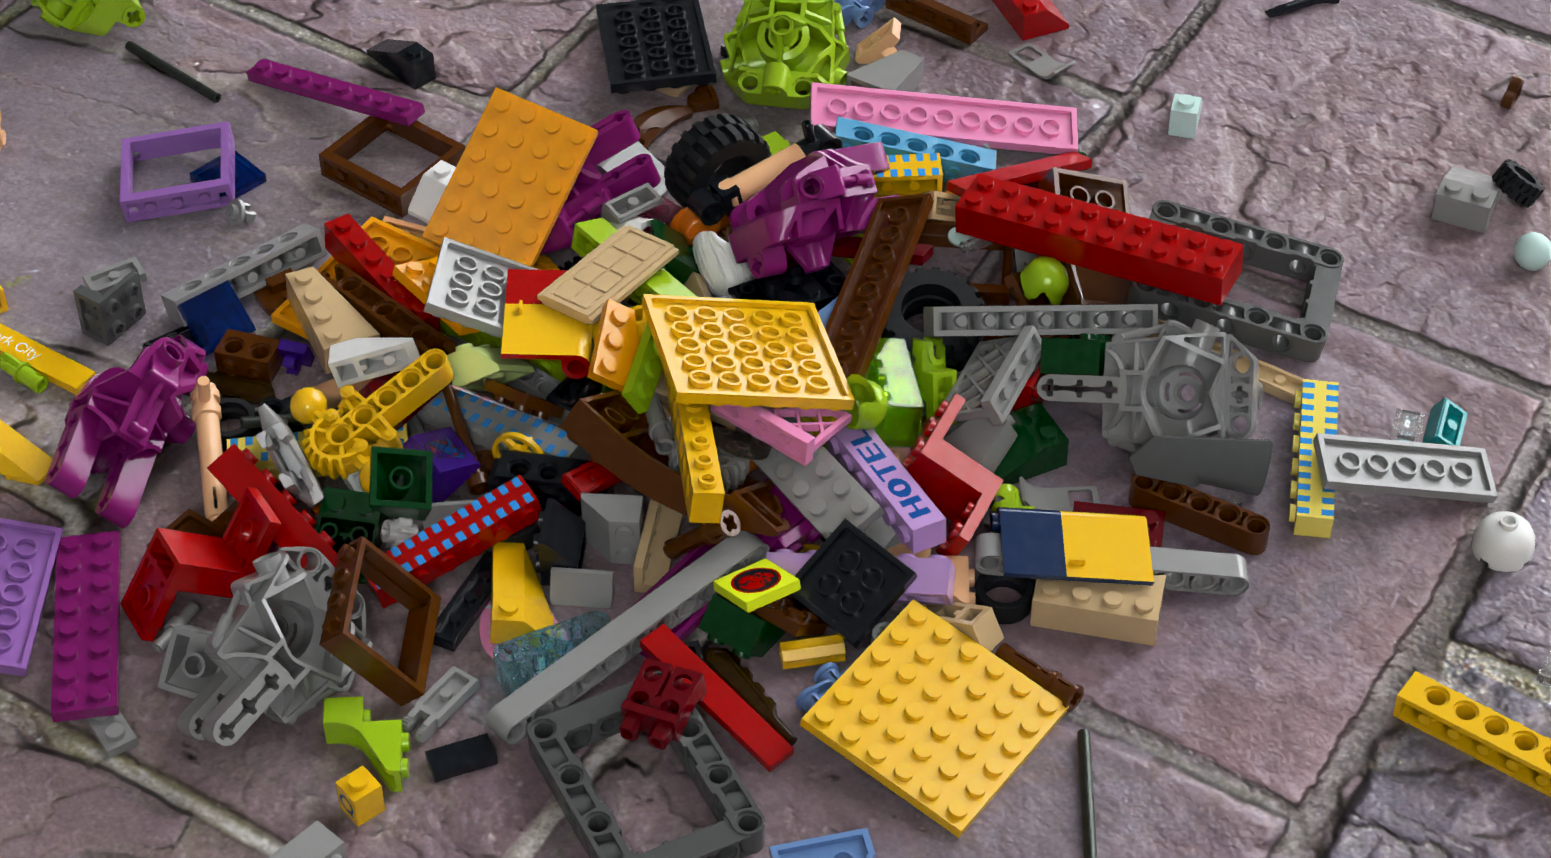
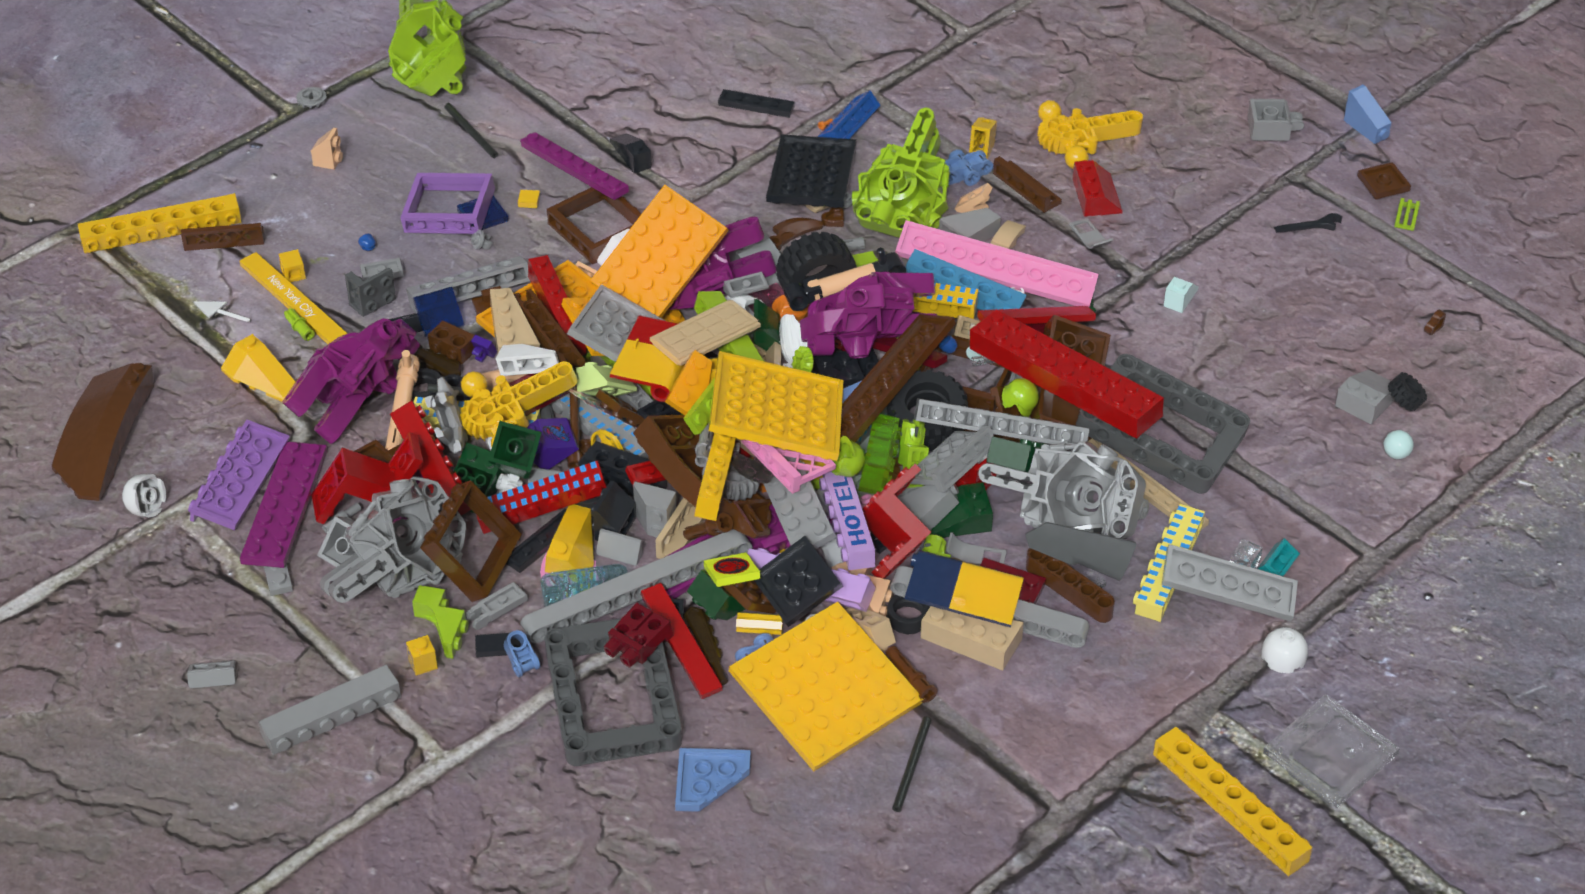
camera: 15 degrees right, 0 degrees up
none -> blue hinge [358,234,376,251]
none -> medium blue piece [504,630,540,677]
none -> yellow tile [518,190,540,208]
none -> lime gear [791,346,814,372]
none -> blue hinge [939,335,957,353]
none -> tan slope [991,220,1026,249]

